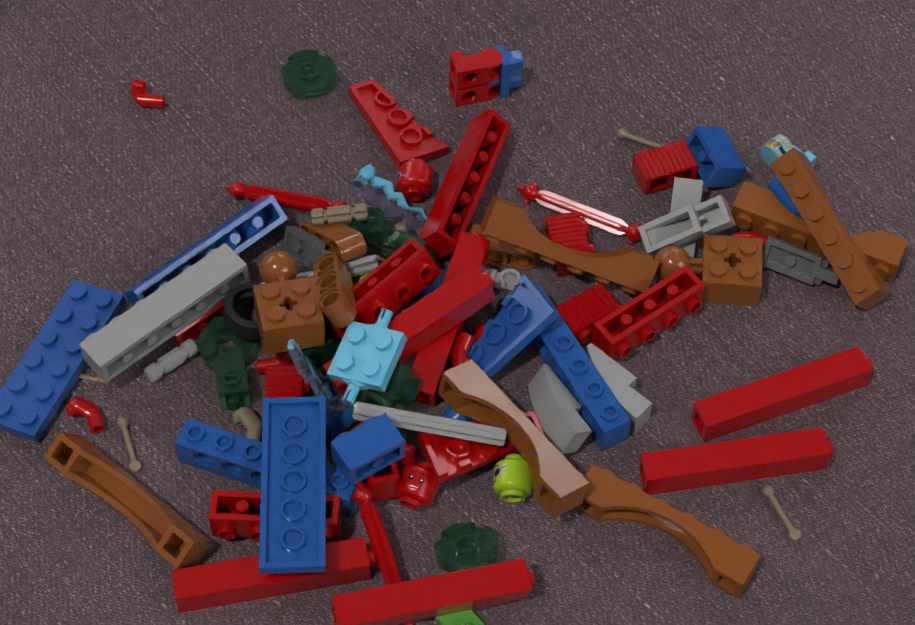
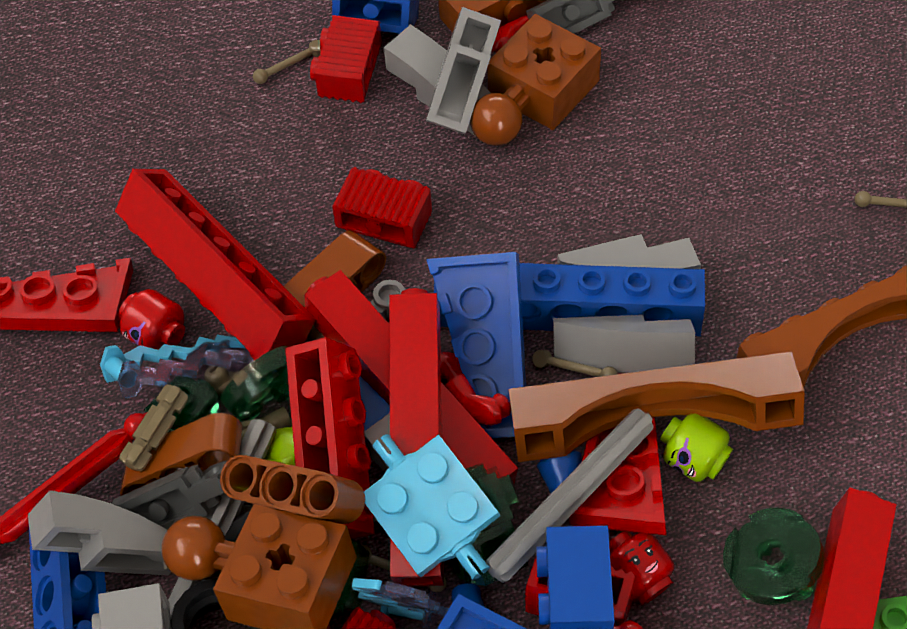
camera: 55 degrees left, 0 degrees up
red hips [448,44,524,107] -> none
dark orange arch [480,195,660,295] -> none
wheel [517,181,642,245] -> none
red brick [555,282,621,345] -> none
red brick [591,266,705,361] -> none
red brick [638,427,834,495] -> none
red brick [691,346,873,442] -> none
none -> light grey slope [28,490,171,575]
none -> dark tan hinge [533,350,618,377]

